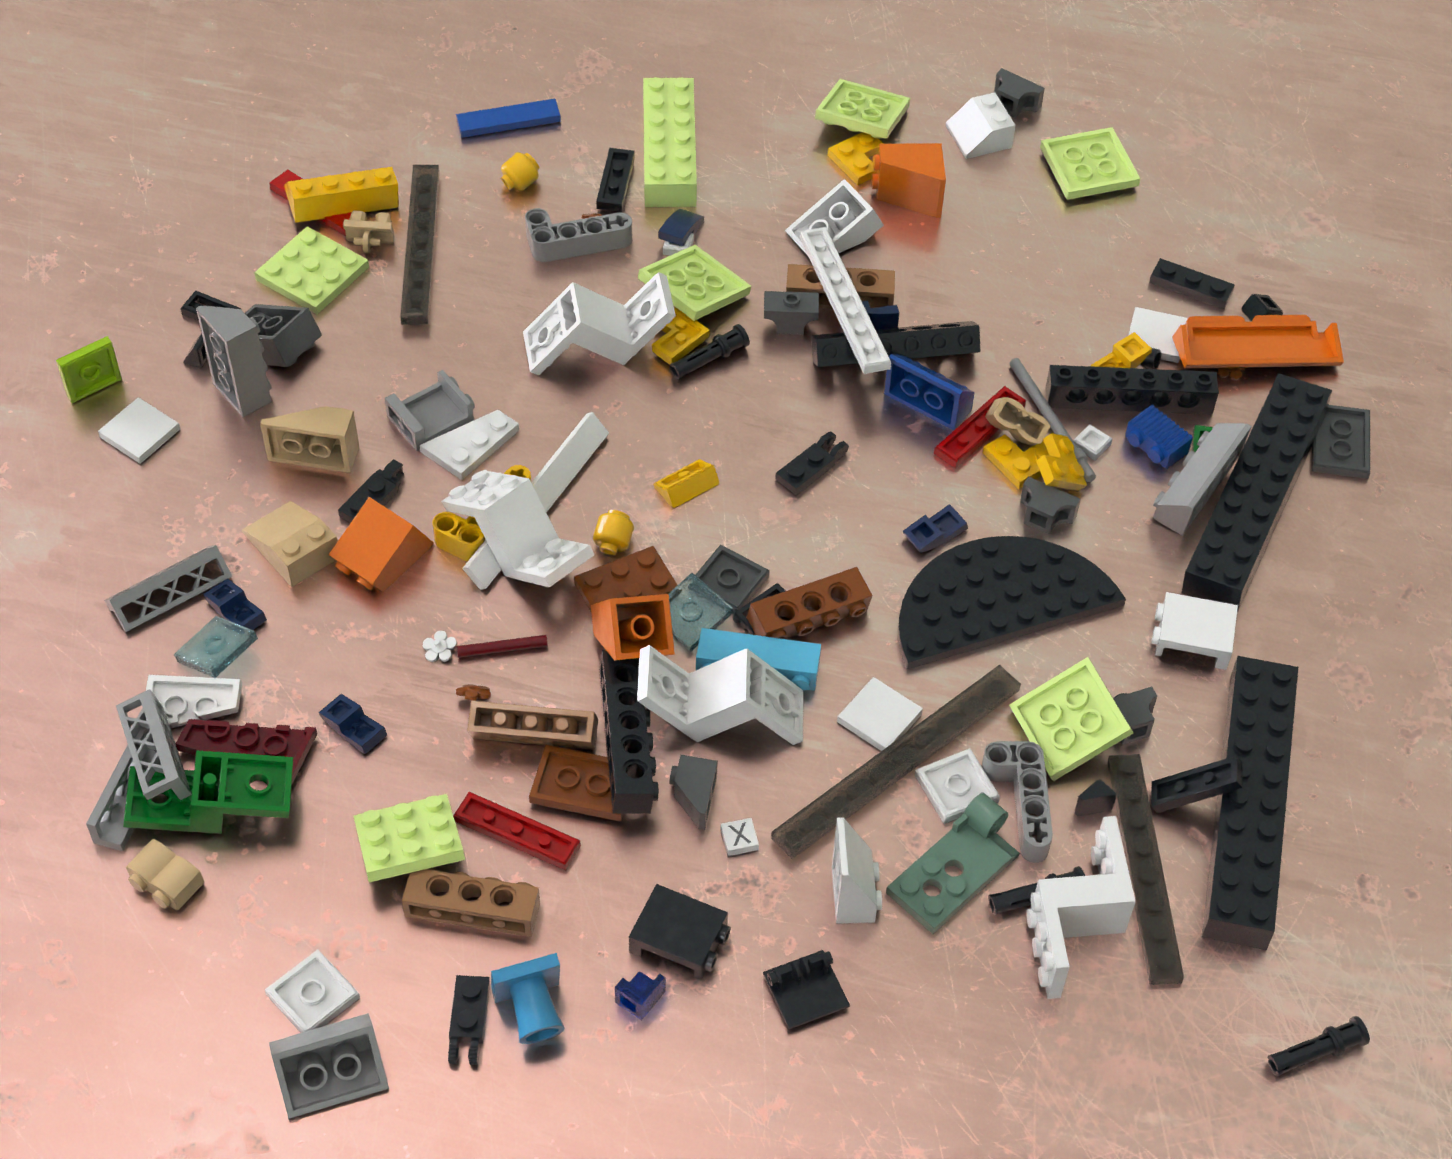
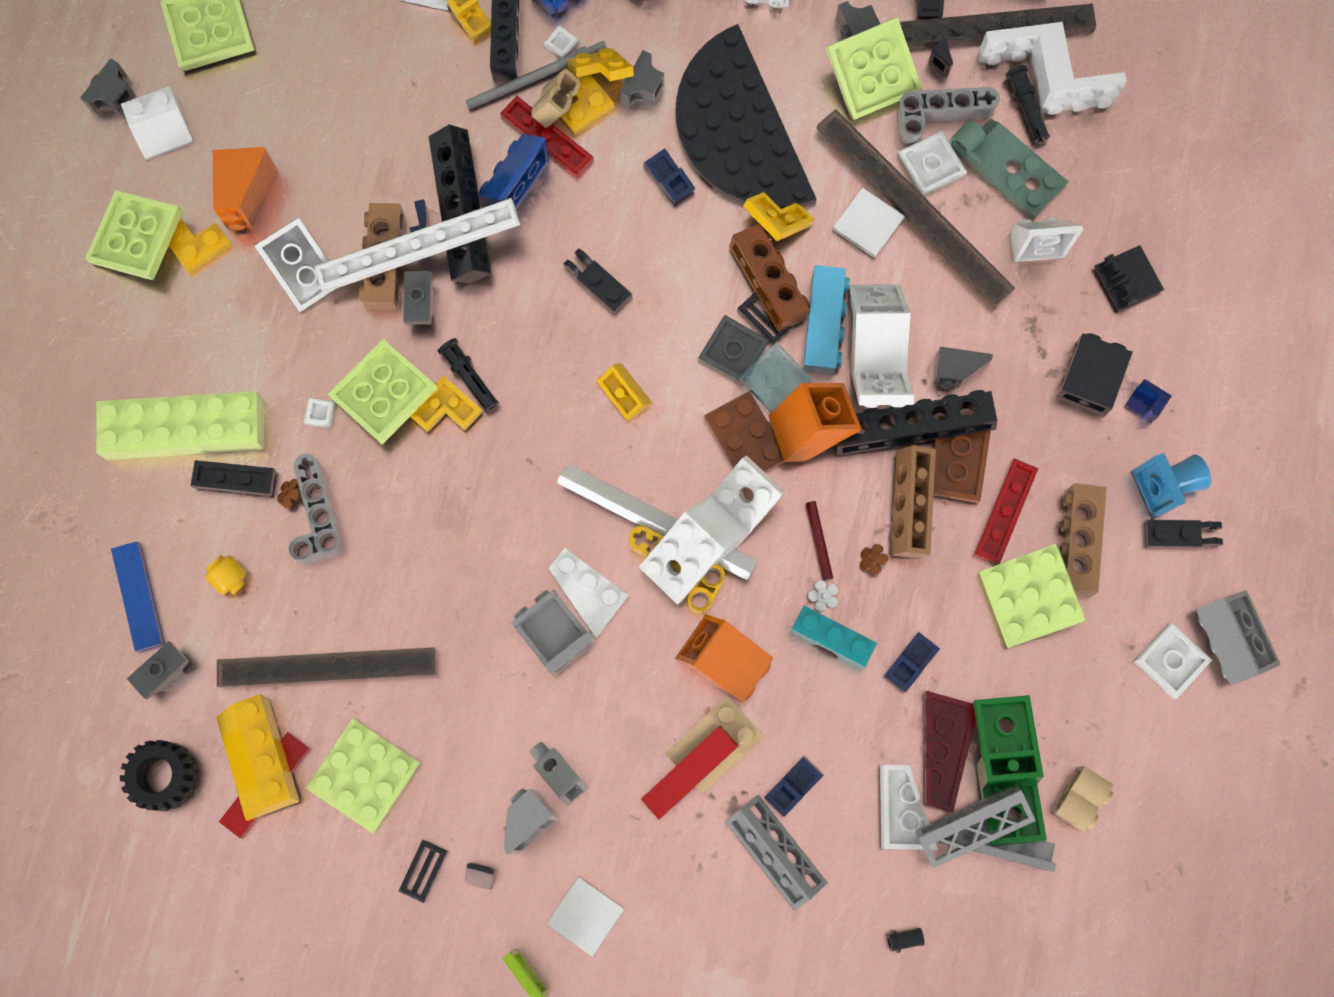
camera: 90 degrees left, 25 degrees up
clear light blue tile [174,616,258,678] -> none
dark grey slope [245,304,322,367] -> none
tan slope [260,406,359,473] -> none
black hinge [338,459,404,522] -> none
tan hips [343,210,395,253] -> none
white bracket [523,272,676,376] -> none
yellow head [593,510,634,555] -> none
dark blue slope [658,209,704,246] -> none
white tile [720,818,759,856] -> none
none -> black tyre [120,740,198,811]
none -> dark grey brick [127,641,189,700]
none -> light grey torso [530,742,589,806]
none -> red tile [641,725,739,820]
none -> yellow plate [743,192,815,241]
none -> teal arch [790,605,877,671]
none -> black pin [887,928,925,953]

